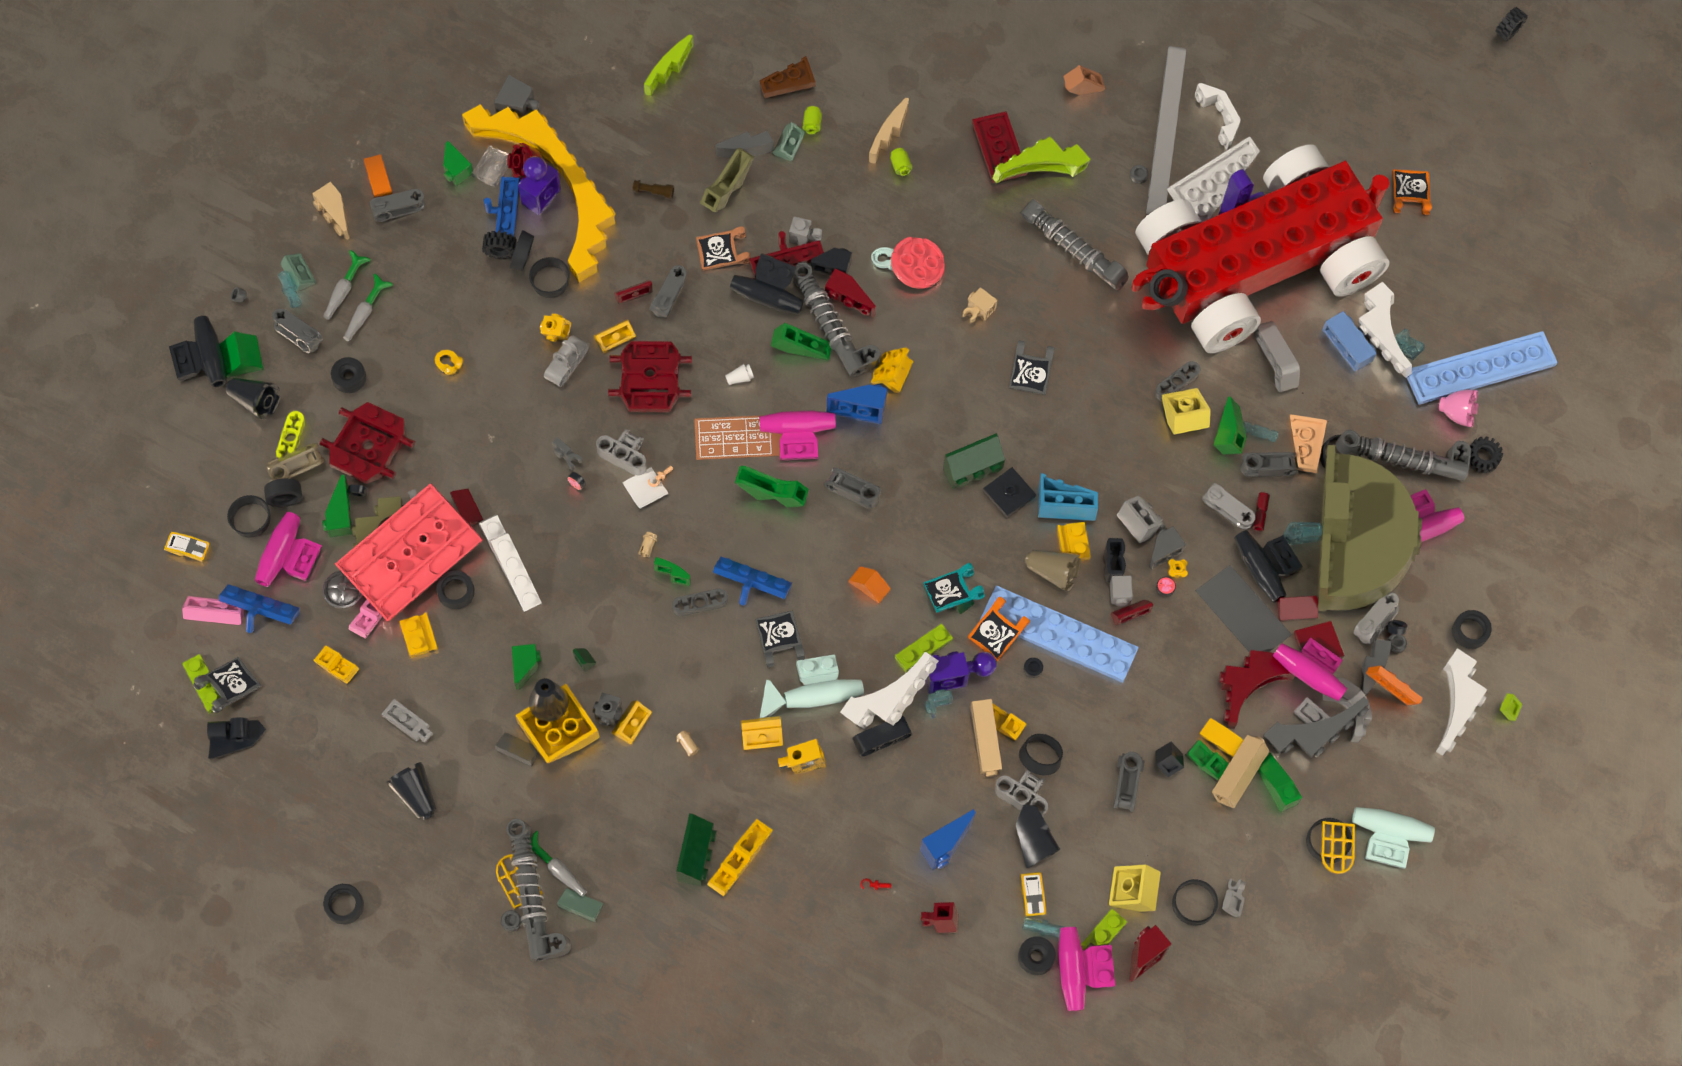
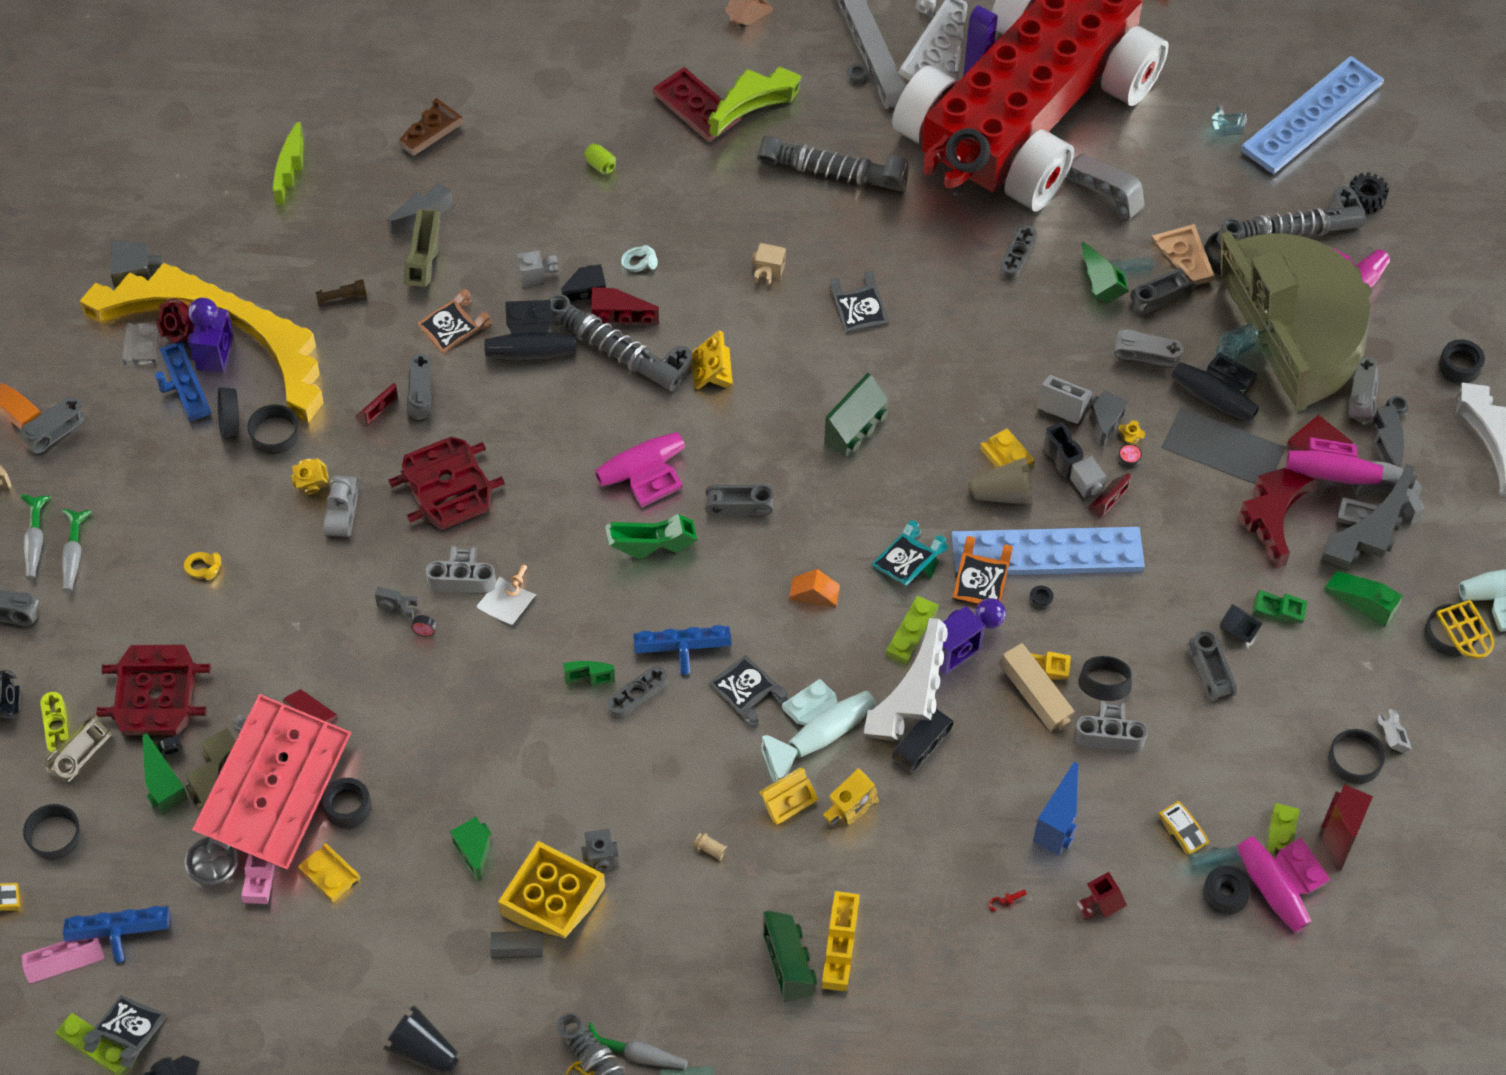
camera: 25 degrees left, 10 degrees down
dark pink plate [255,512,322,587] -> none
black tyre [264,478,302,507] -> none
yellow slope [313,645,359,684] -> none
black tyre [331,357,366,393] -> none
light grey hinge [382,699,433,743] -> none
green slope [443,141,473,186] -> none
white arch [478,515,542,612] -> none
black tyre [482,231,517,260] -> none
black cone [529,678,569,722] -> none
dark green slope [573,648,596,671] -> none
yellow slope [593,320,636,353] -> none
yellow slope [611,701,652,744] -> none
tan pin [638,532,658,558] -> none
nougat sticker [694,415,782,460] -> none
white cone [725,364,754,385] -> none
dark red plate [749,231,824,277] -> none
green slope [771,323,831,360] -> none
sand green slope [772,122,806,161] -> none
lime brick [803,106,822,134] -> none
blue slope [826,384,887,424] -> none
tan slope [869,98,909,164] -> none
coral tile [891,237,945,289] -> none
clear light blue bracket [925,689,953,719] -> none
black plate [983,467,1036,518] -> none
black panel [1016,805,1060,868] -> none
dark azure wedge [1038,473,1098,521] -> none
light yellow slope [1109,864,1161,912] -> none
light yellow slope [1162,388,1210,434] -> none
yellow slope [1199,718,1244,757] -> none
tan brick [1212,735,1269,808] -> none
dark red piece [1252,492,1270,531] -> none
dark red slope [1277,596,1318,621] -> none
medium blue brick [1322,311,1377,372] -> none
white arch [1358,282,1412,378] -> none
orange plate [1366,666,1422,705] -> none
black tile [1387,620,1408,635] -> none
bright pink piece [1439,389,1479,427] -> none

